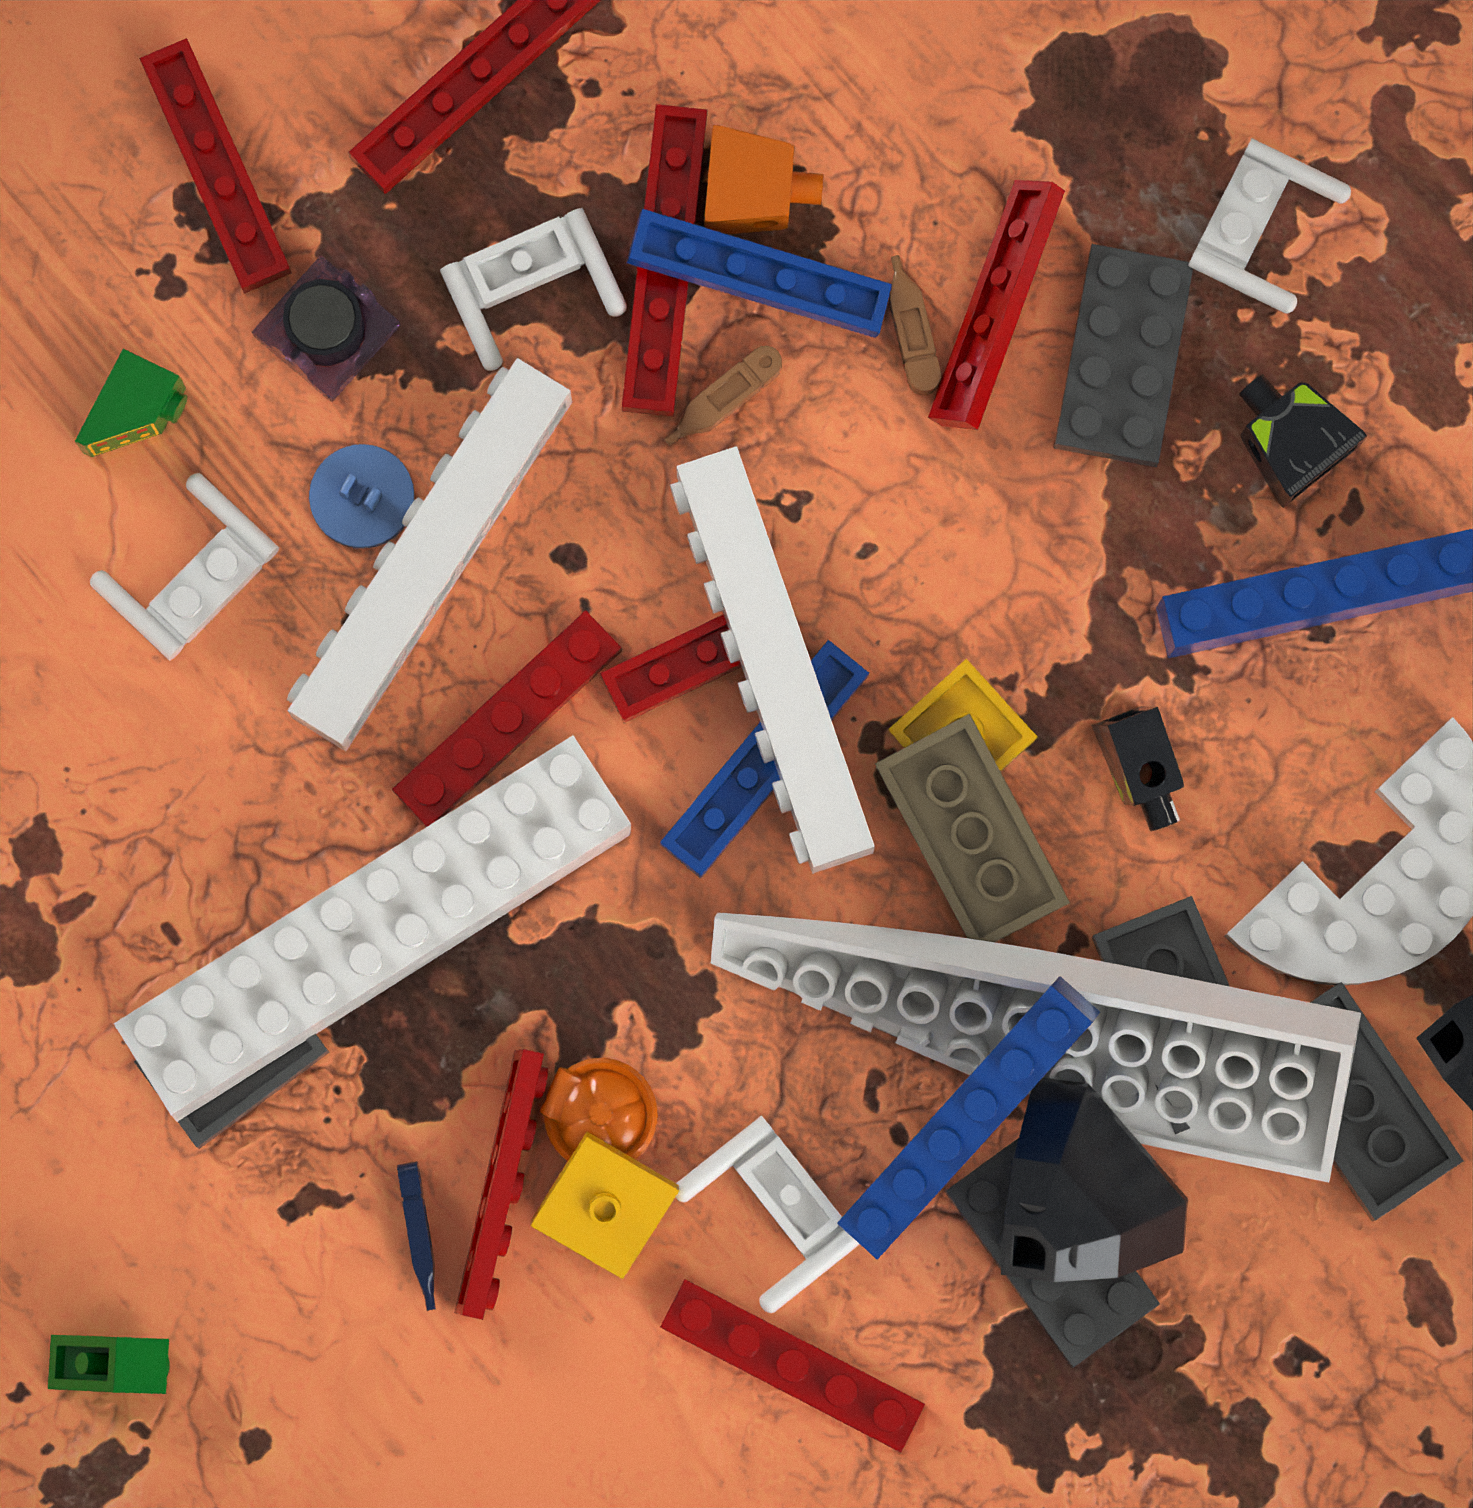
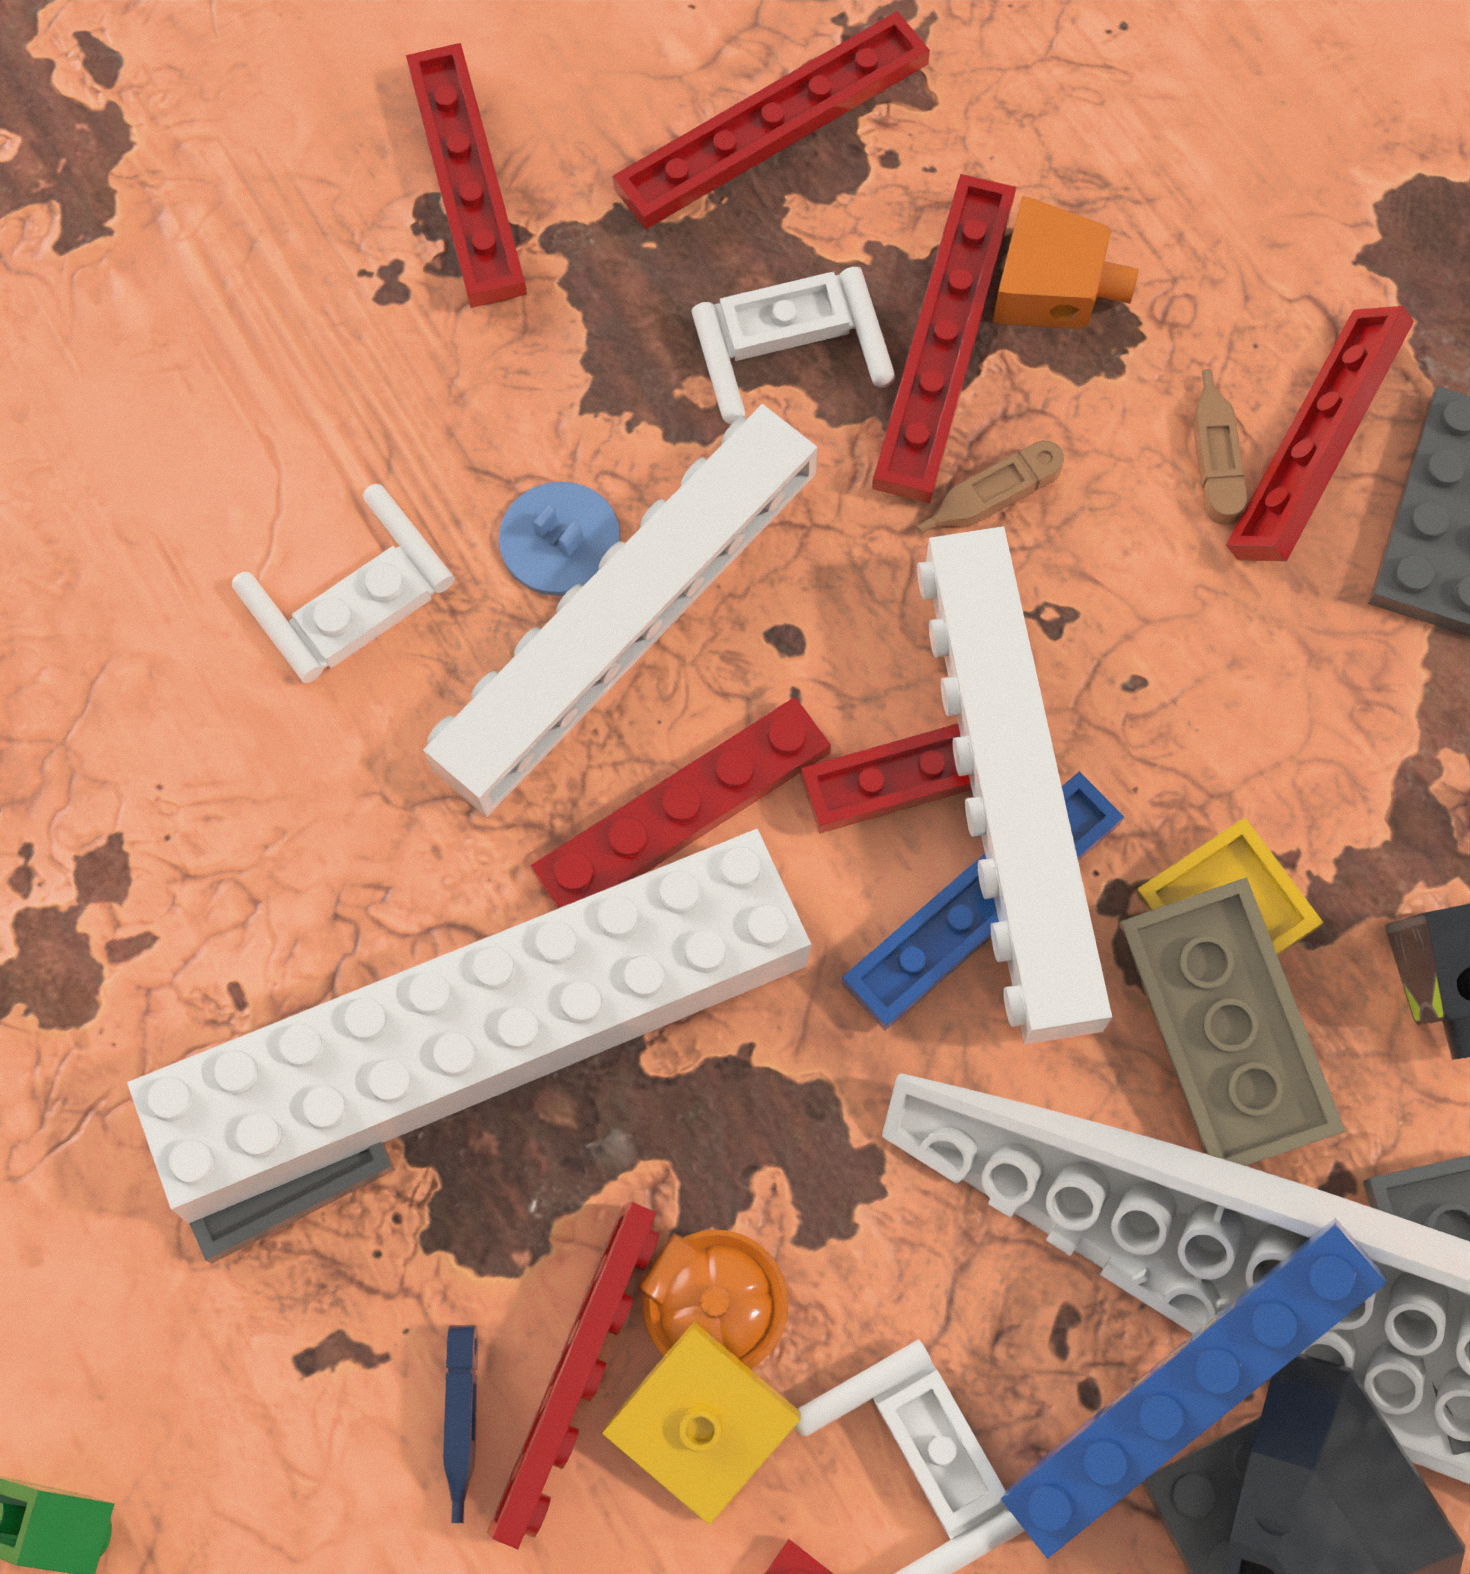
camera: 15 degrees right, 10 degrees down
green slope [75,349,188,457] -> none
piece [252,255,401,402] -> none
blue plate [626,209,892,338] -> none

